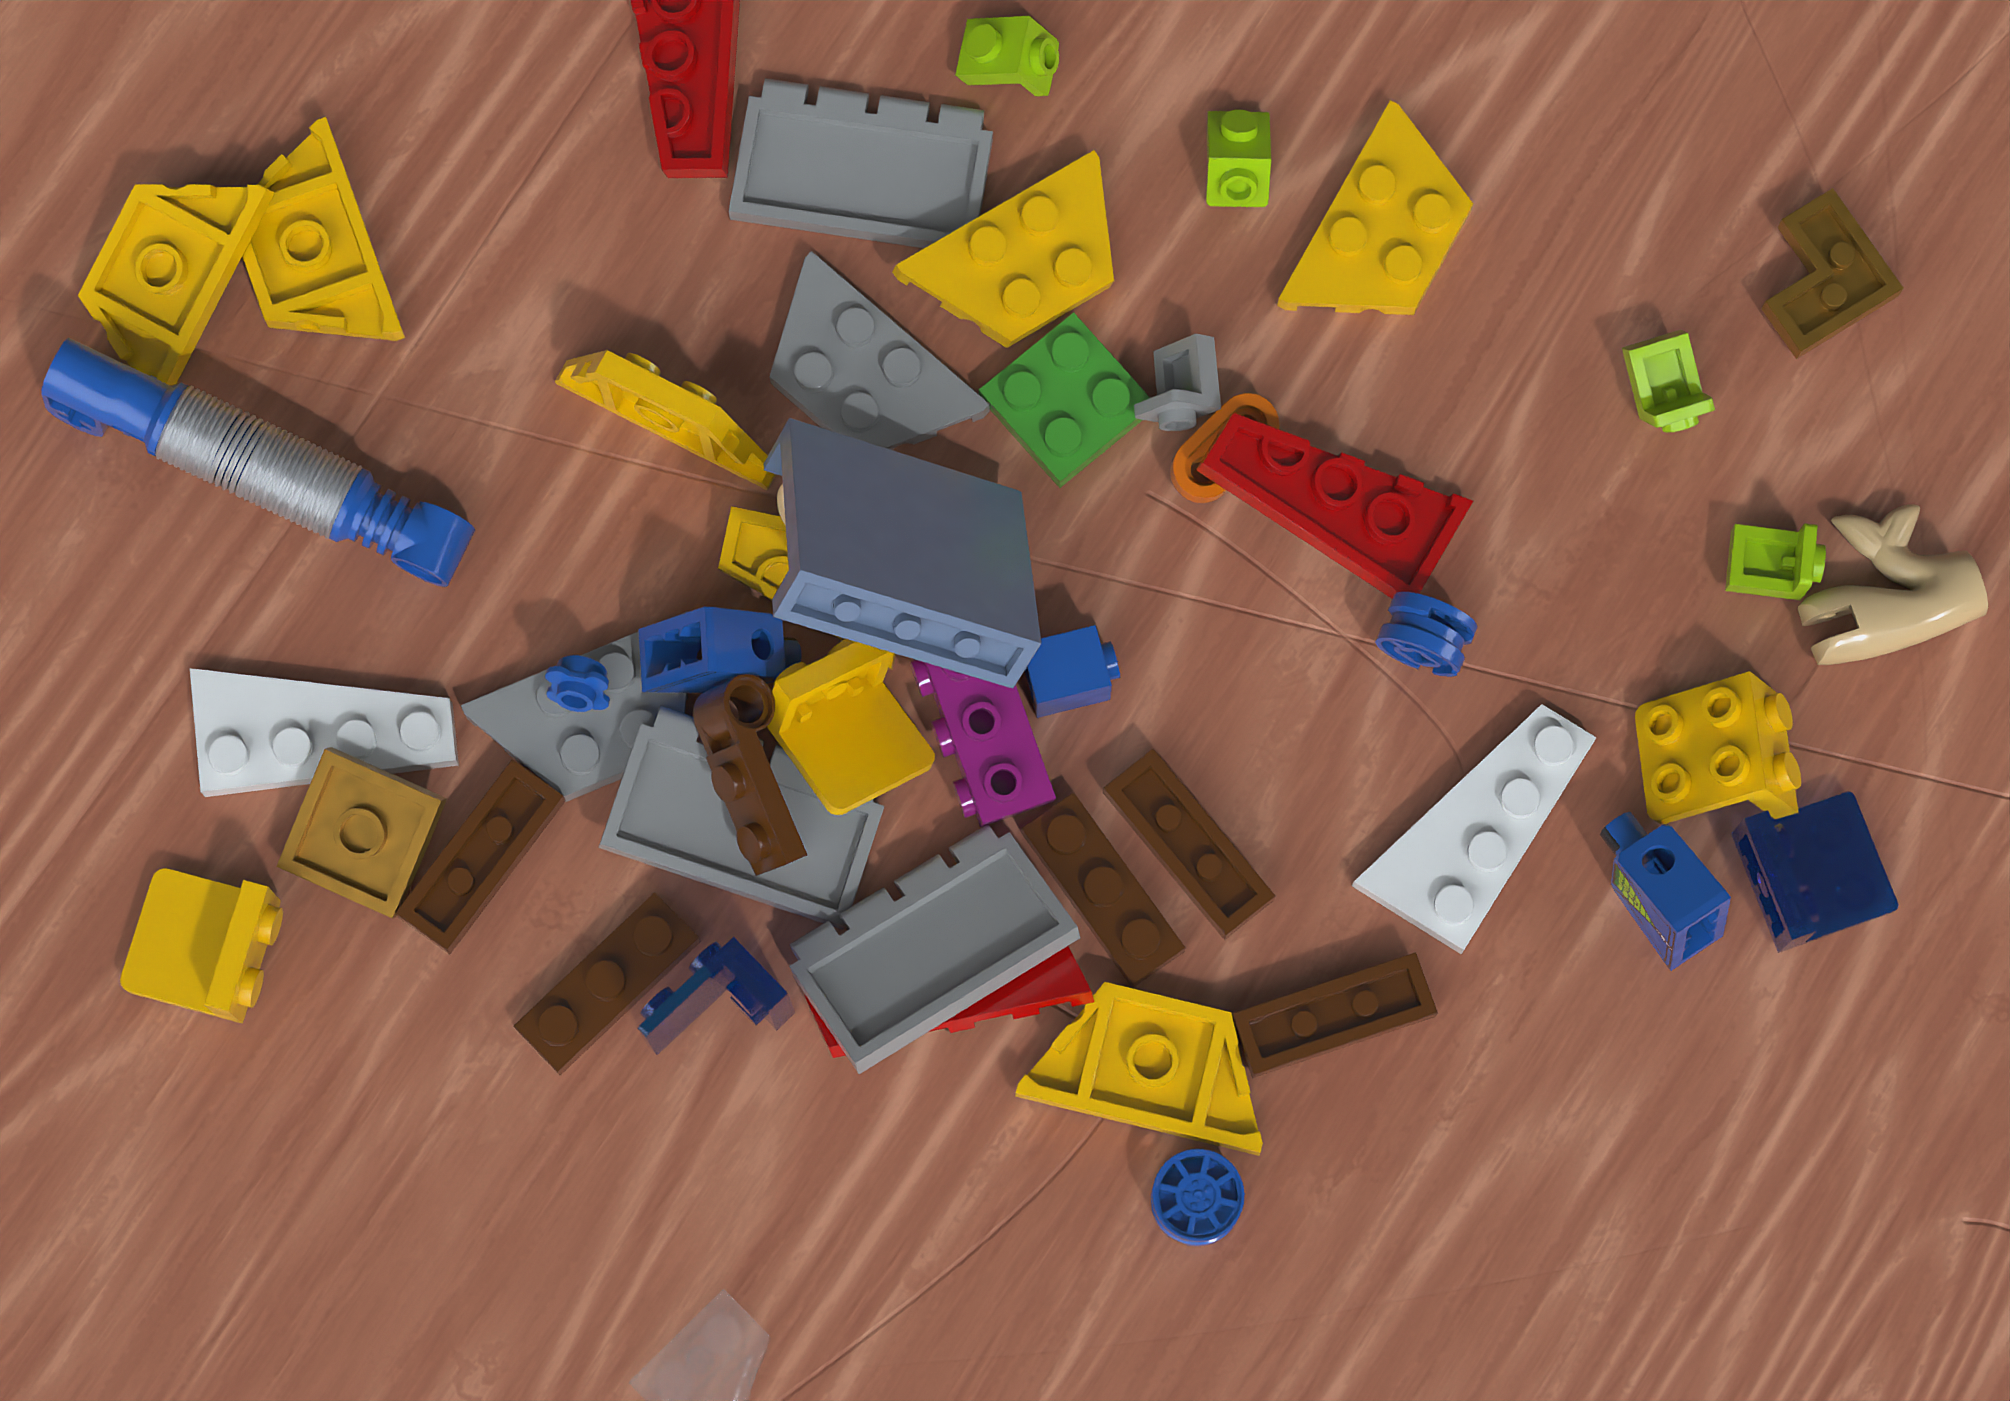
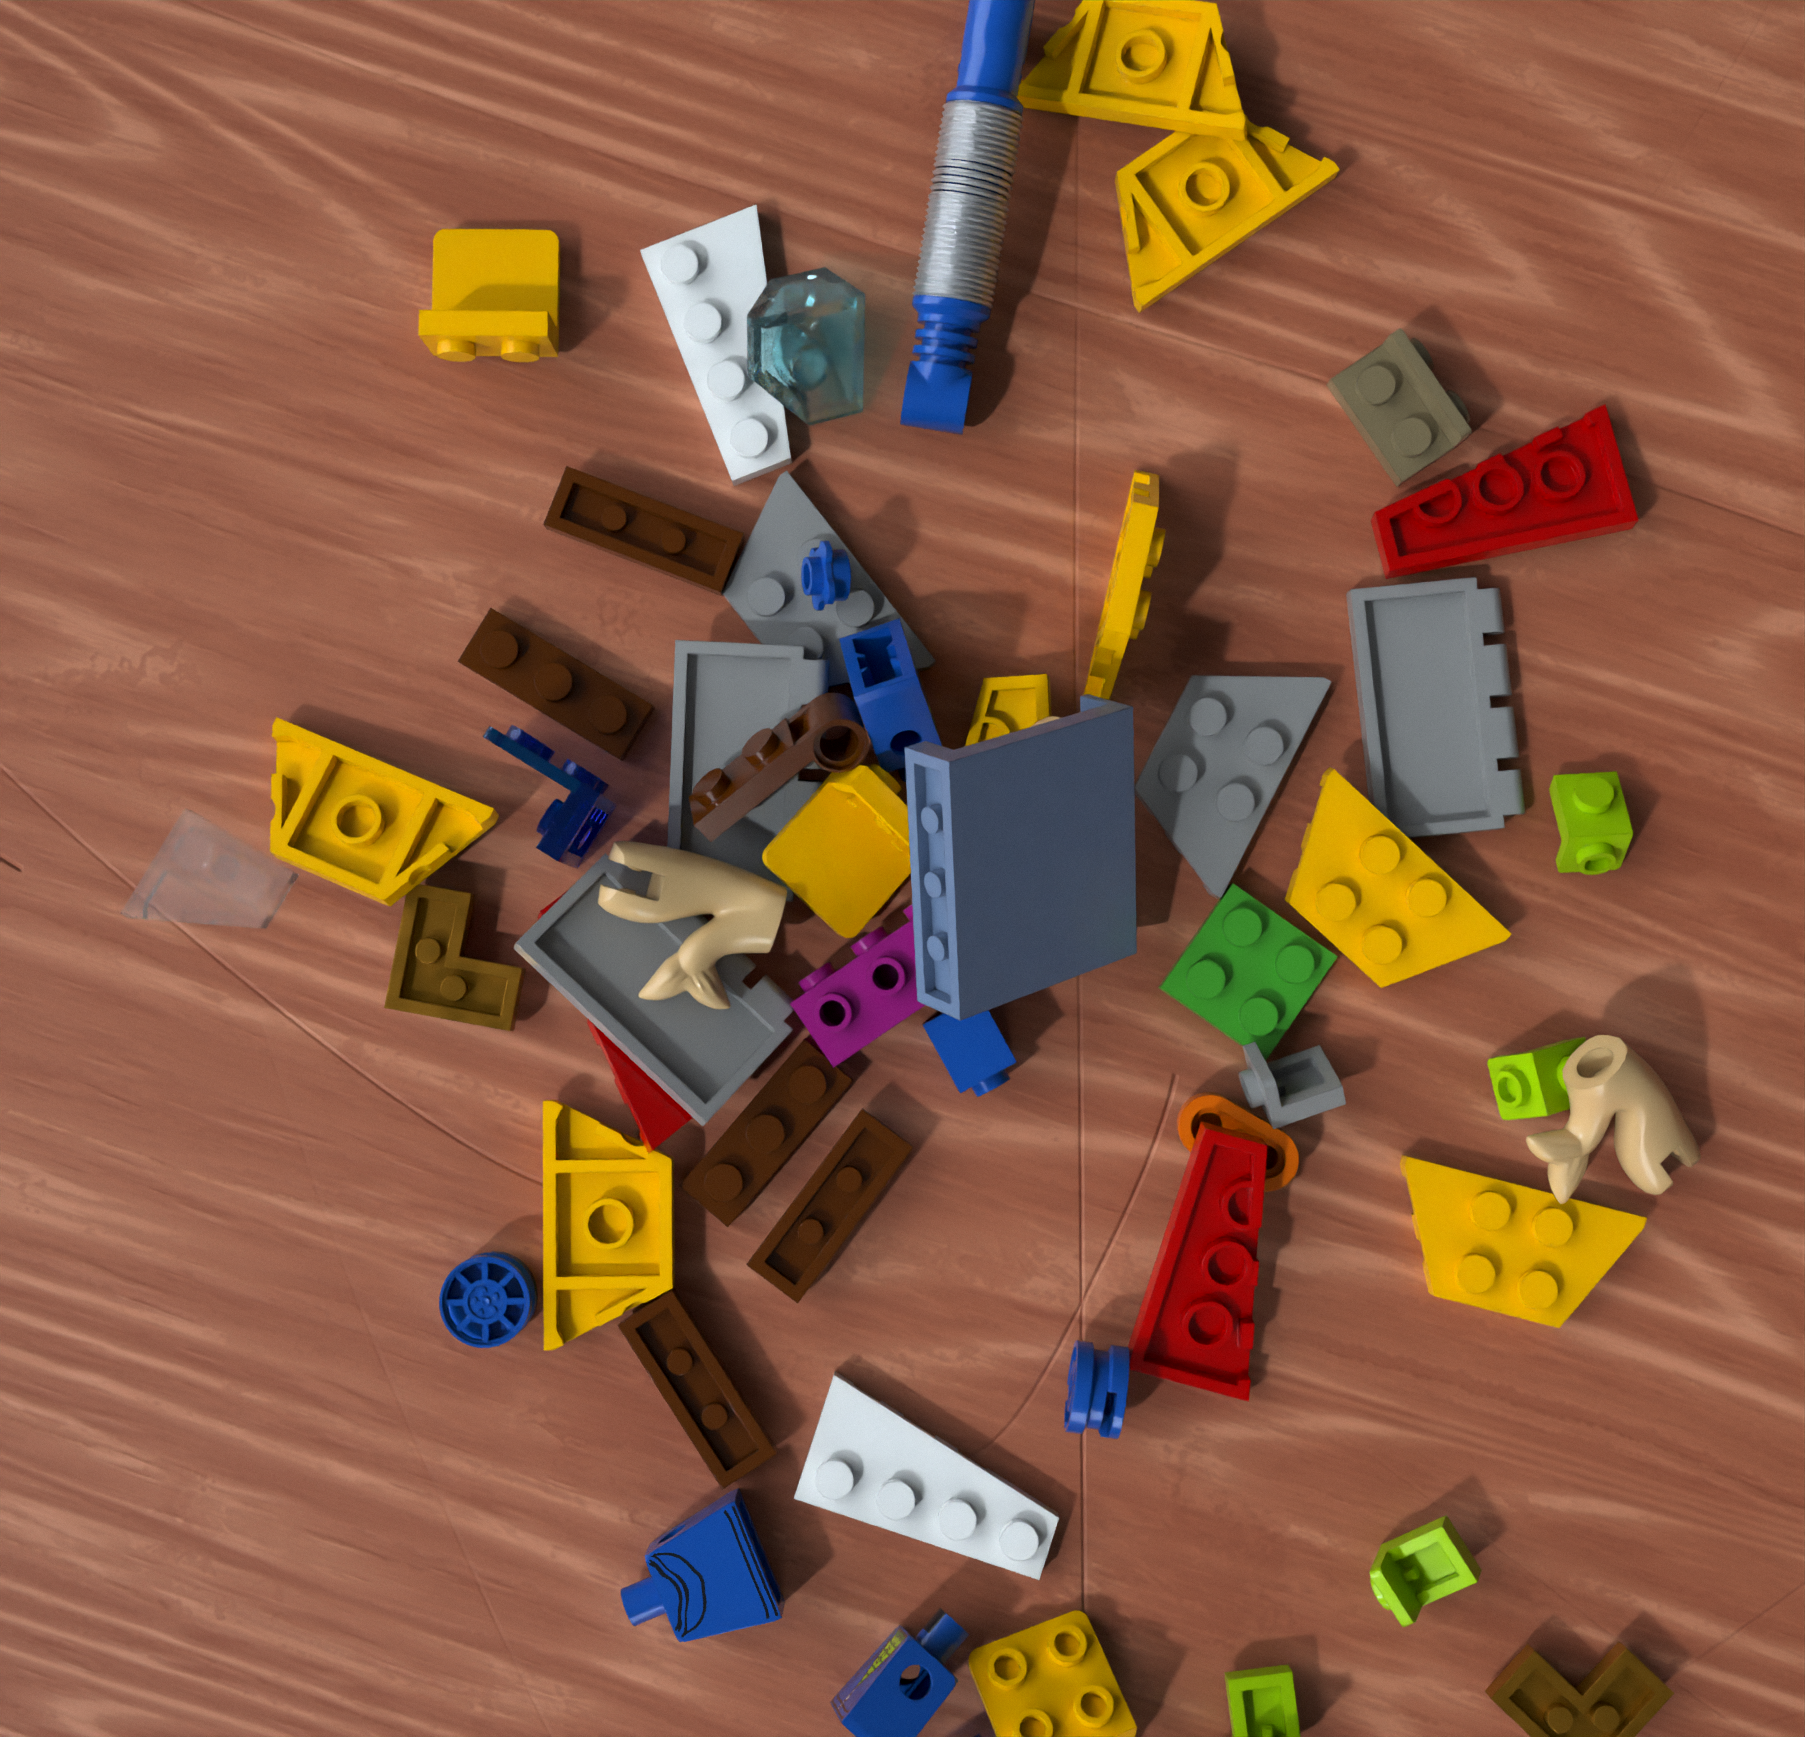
camera: 75 degrees right, 10 degrees up
pearl gold plate [276,747,448,919] -> none
none -> yellow wing [270,717,499,907]
none -> pearl gold plate [384,884,526,1031]
none -> tan piece [598,841,787,1009]
none -> blue torso [621,1488,785,1642]
none -> clear light blue slope [747,267,865,426]
none -> dark tan bracket [1326,328,1472,487]
none -> tan piece [1526,1035,1701,1204]

